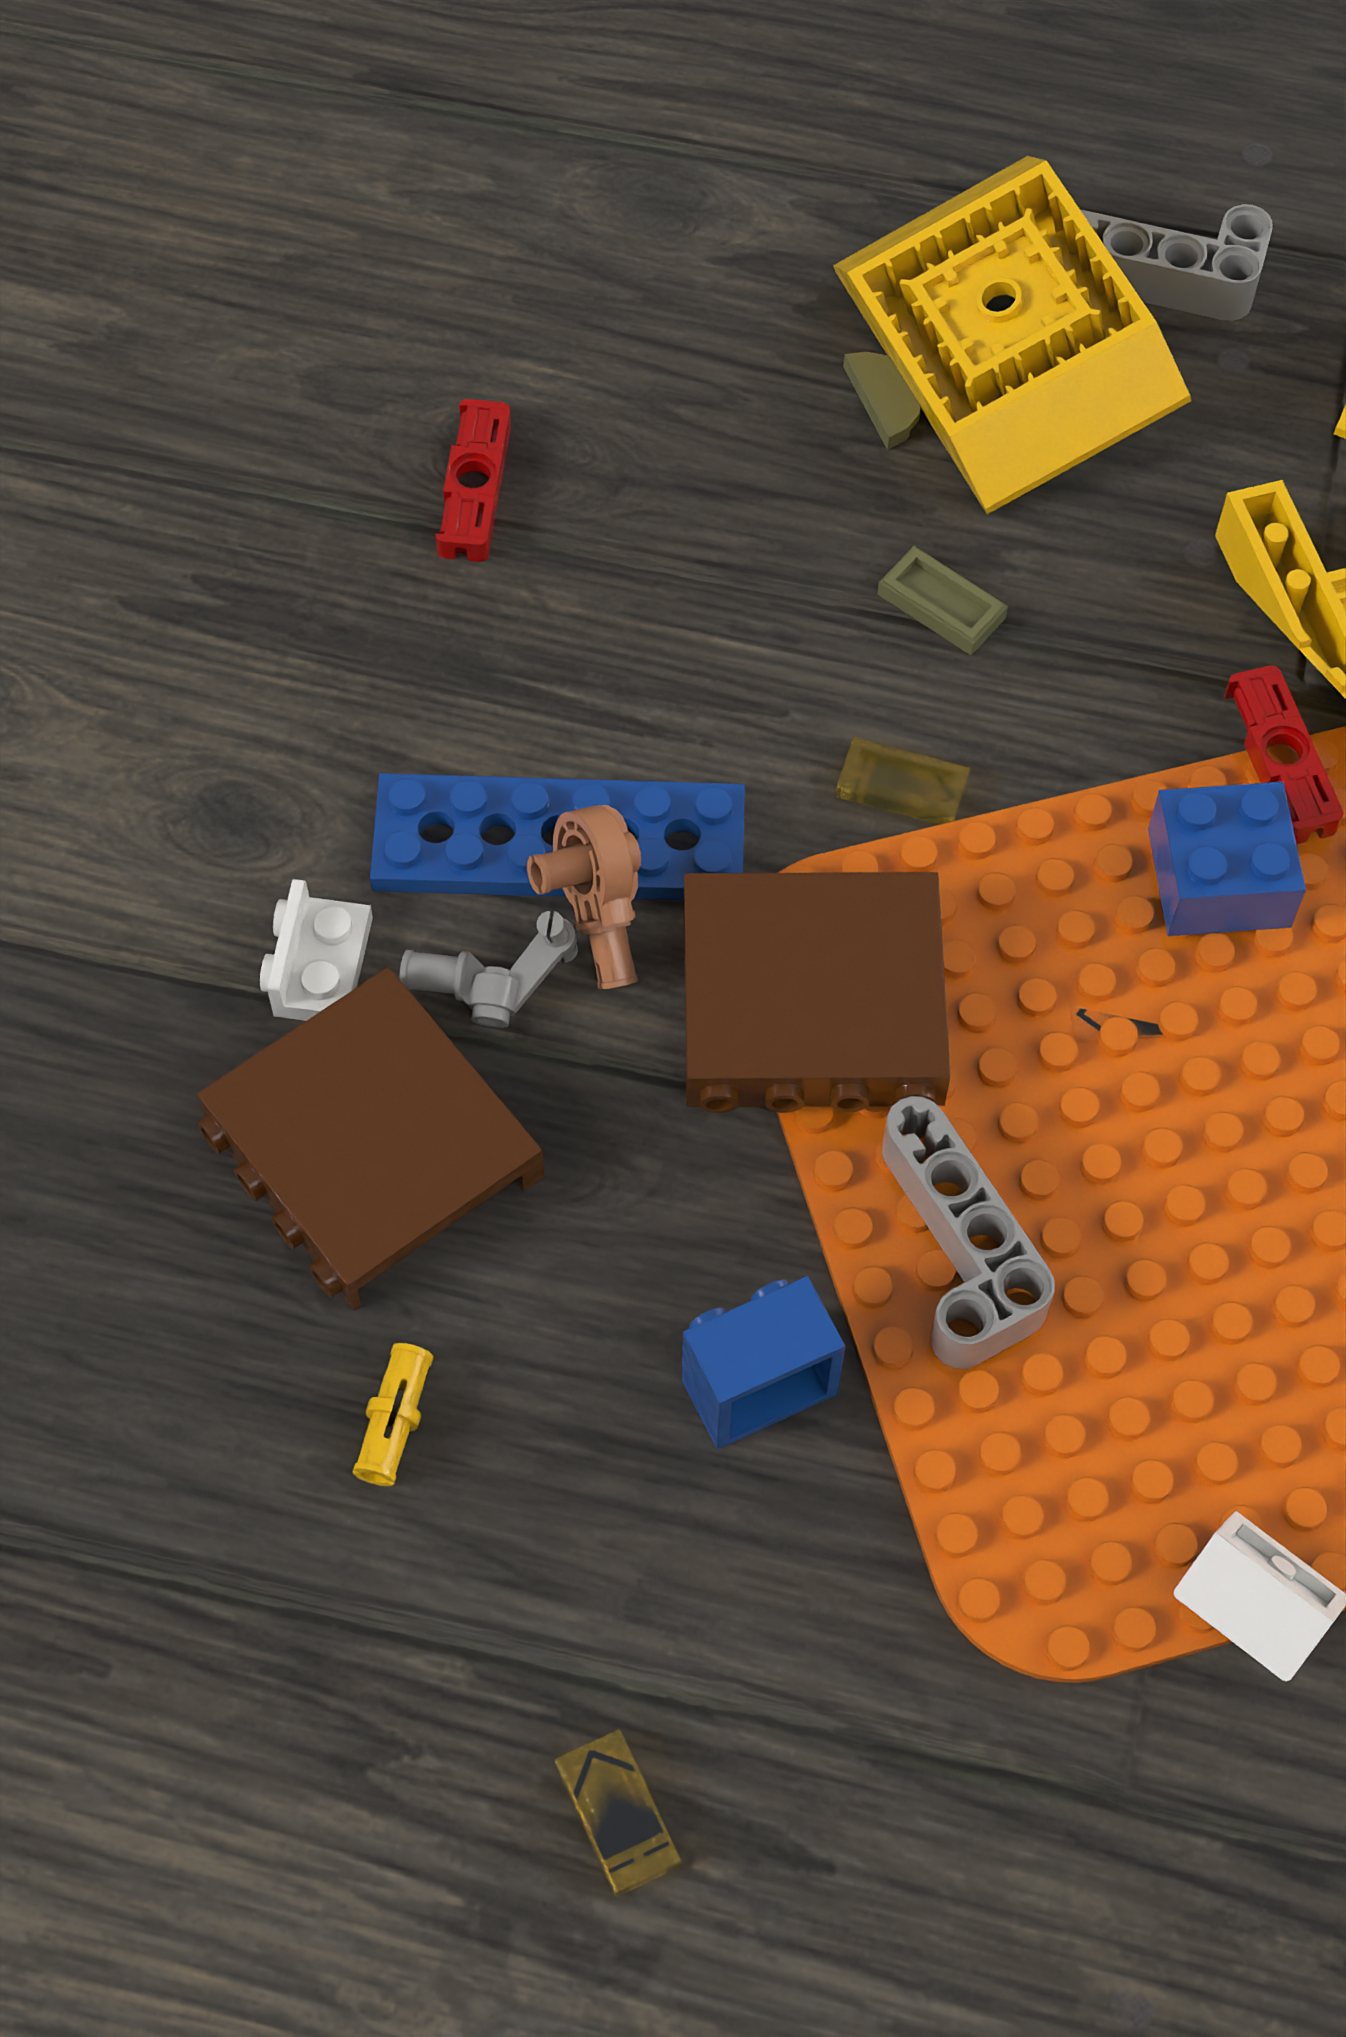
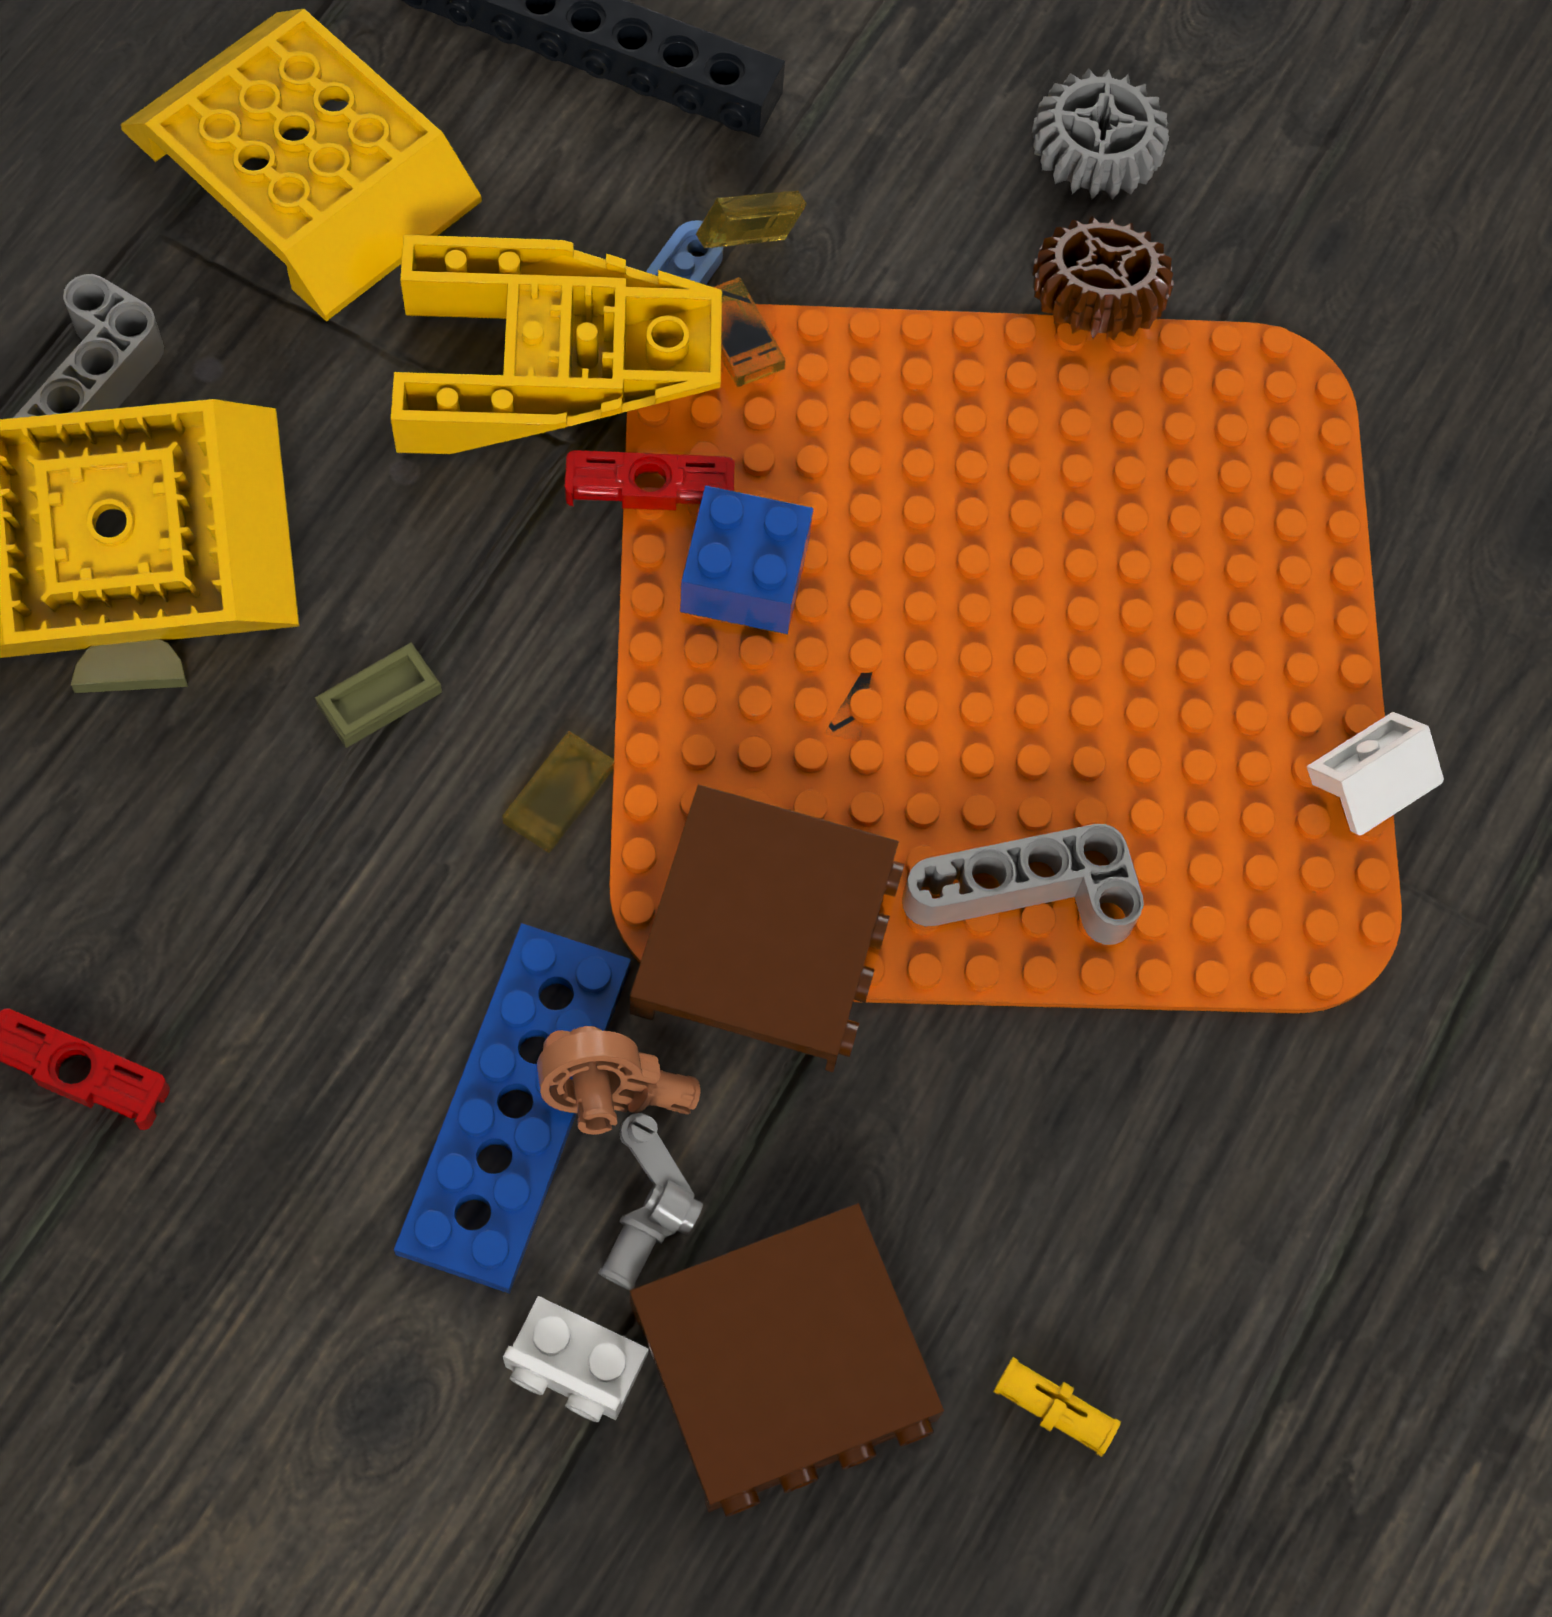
camera: 80 degrees left, 5 degrees up
clear yellow tile [555,1729,681,1898] -> none
blue piece [682,1276,845,1450] -> none

